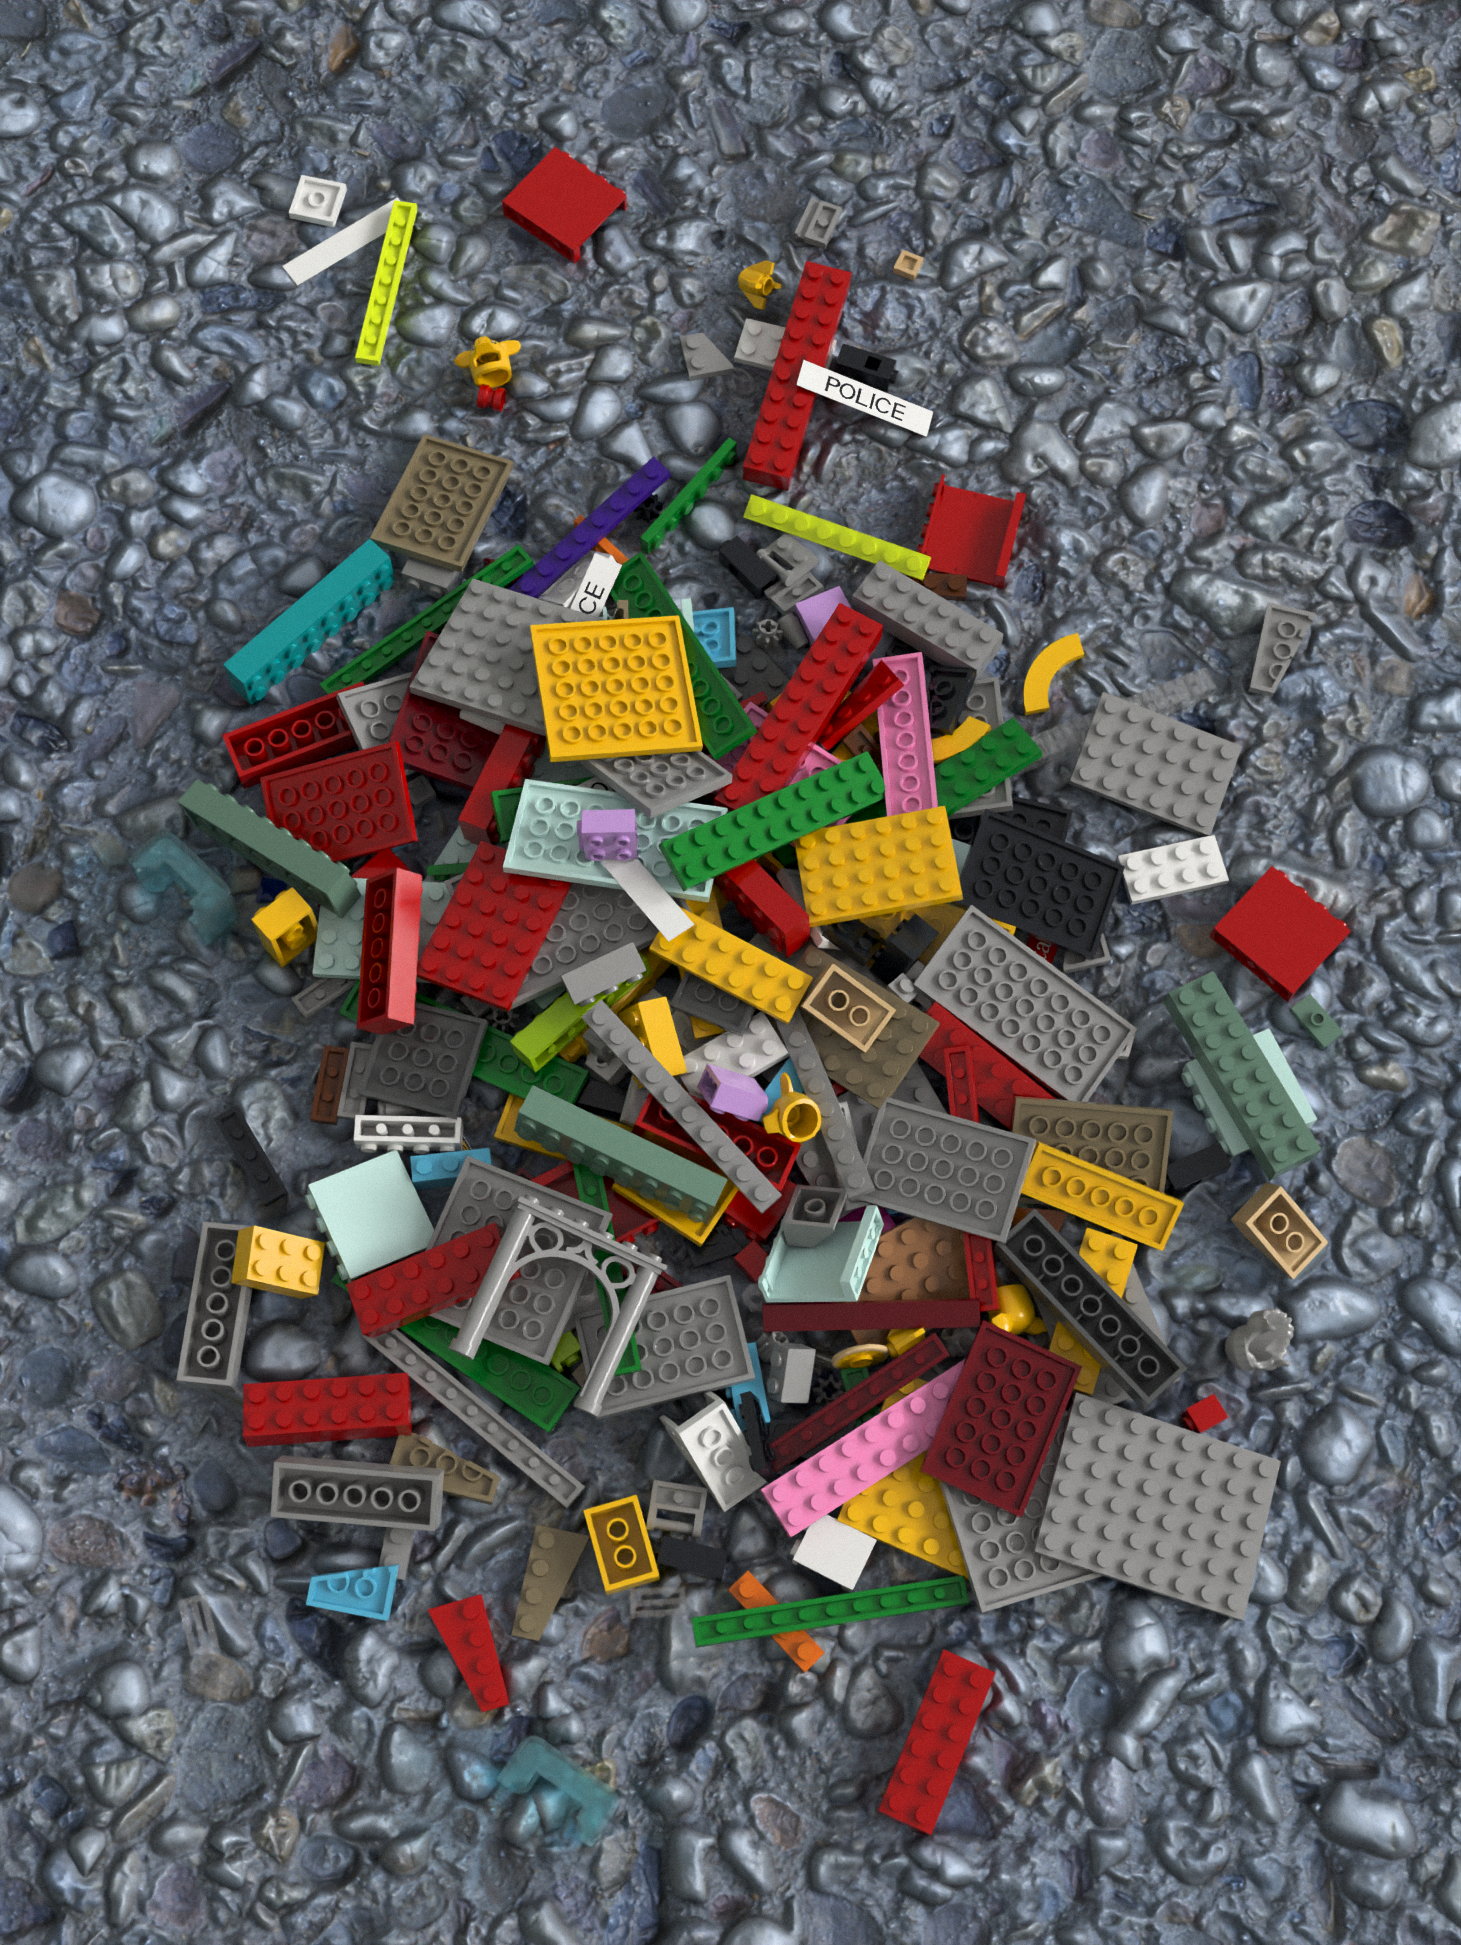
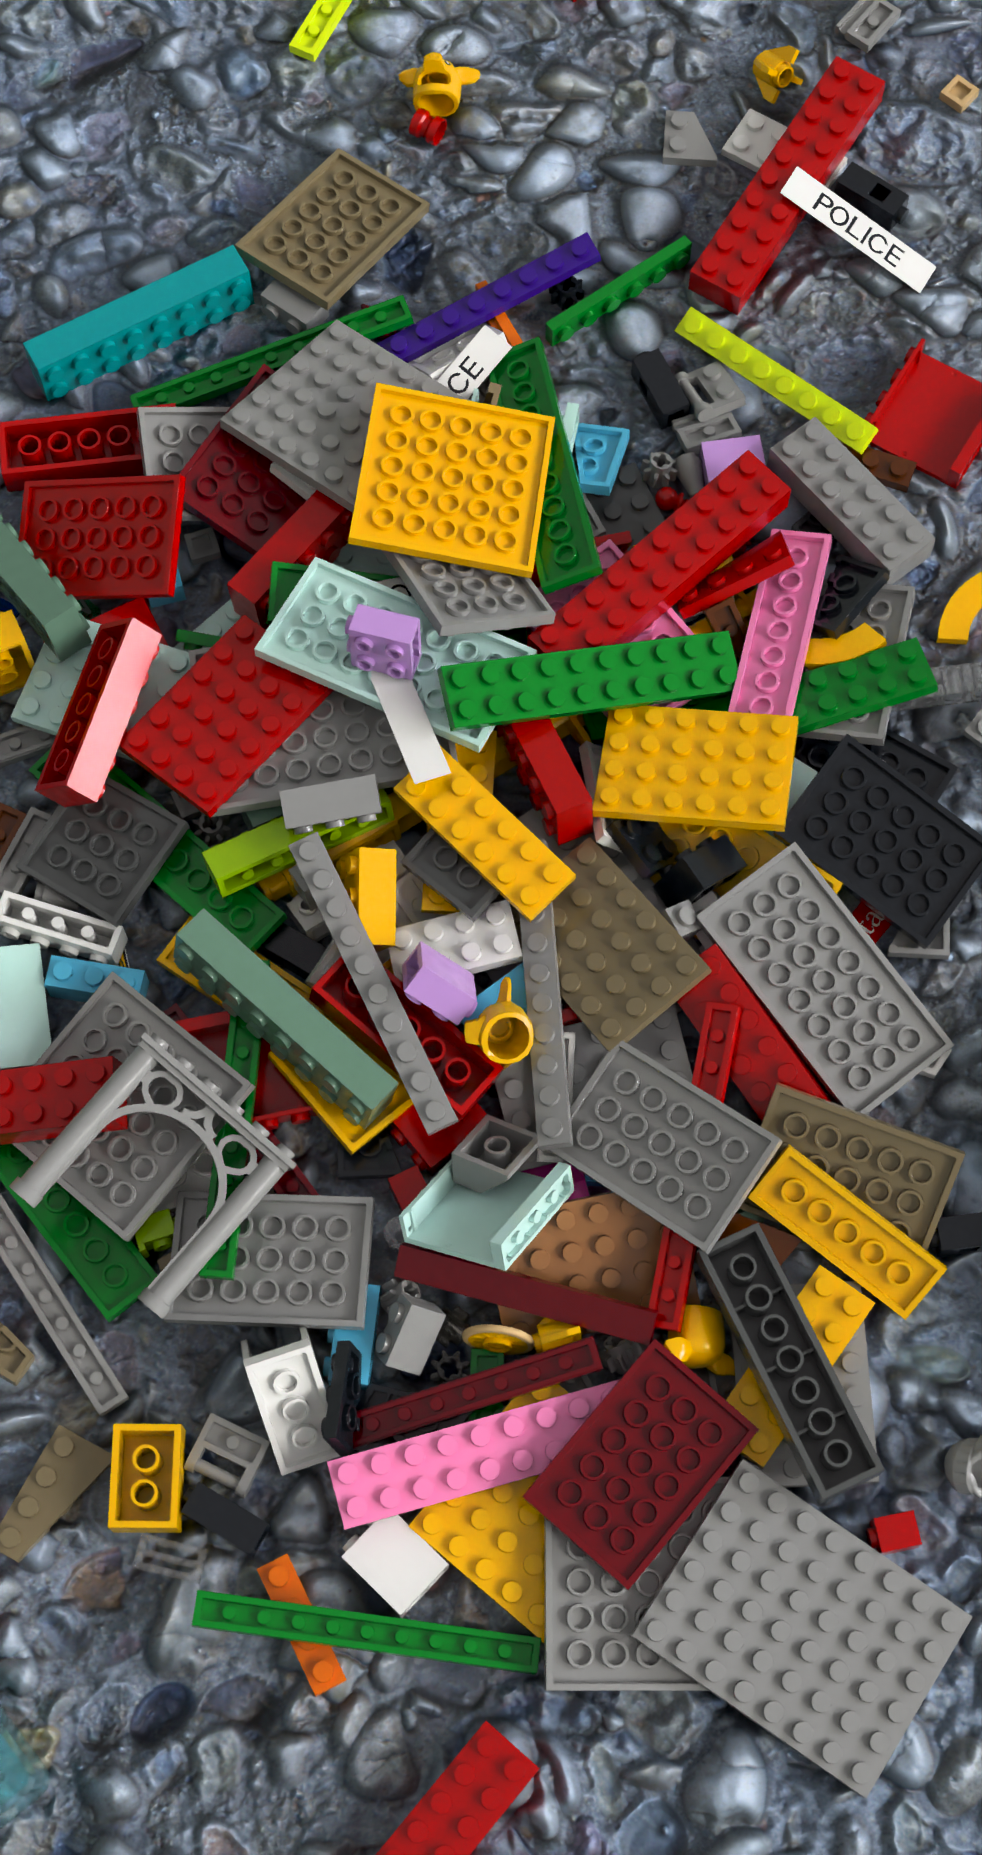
camera: 20 degrees right, 0 degrees up
tan slope [799,963,896,1053] -> none
none -> red bar [655,487,688,512]

